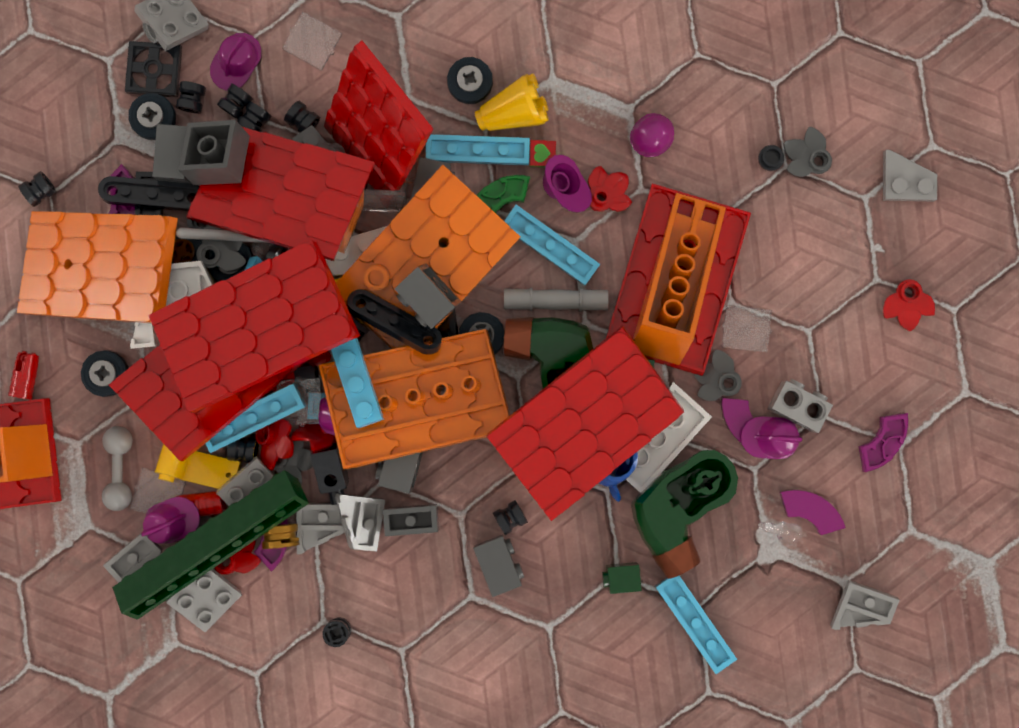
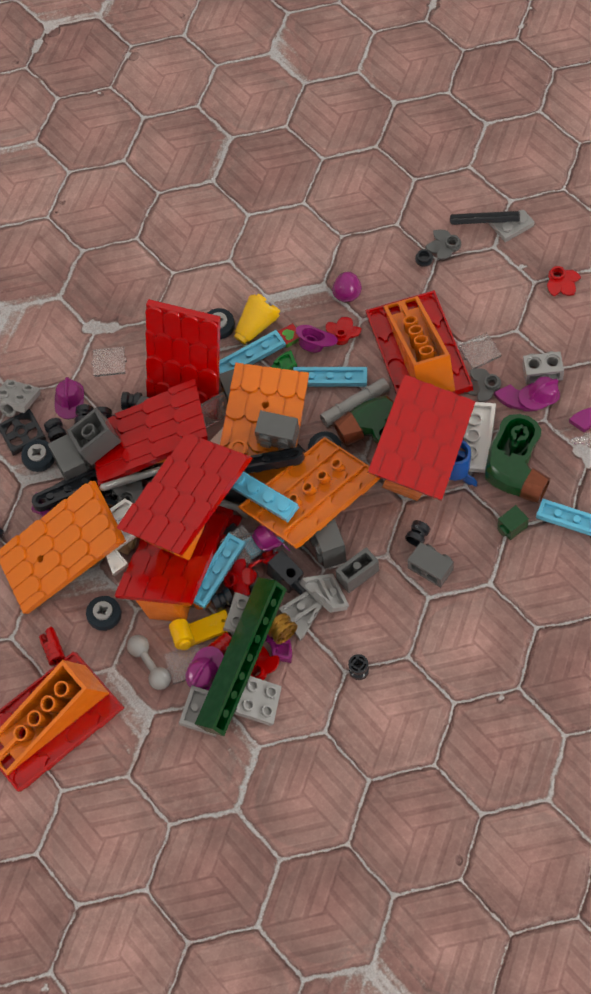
camera: 25 degrees left, 25 degrees down
none -> black axle [450,211,520,225]

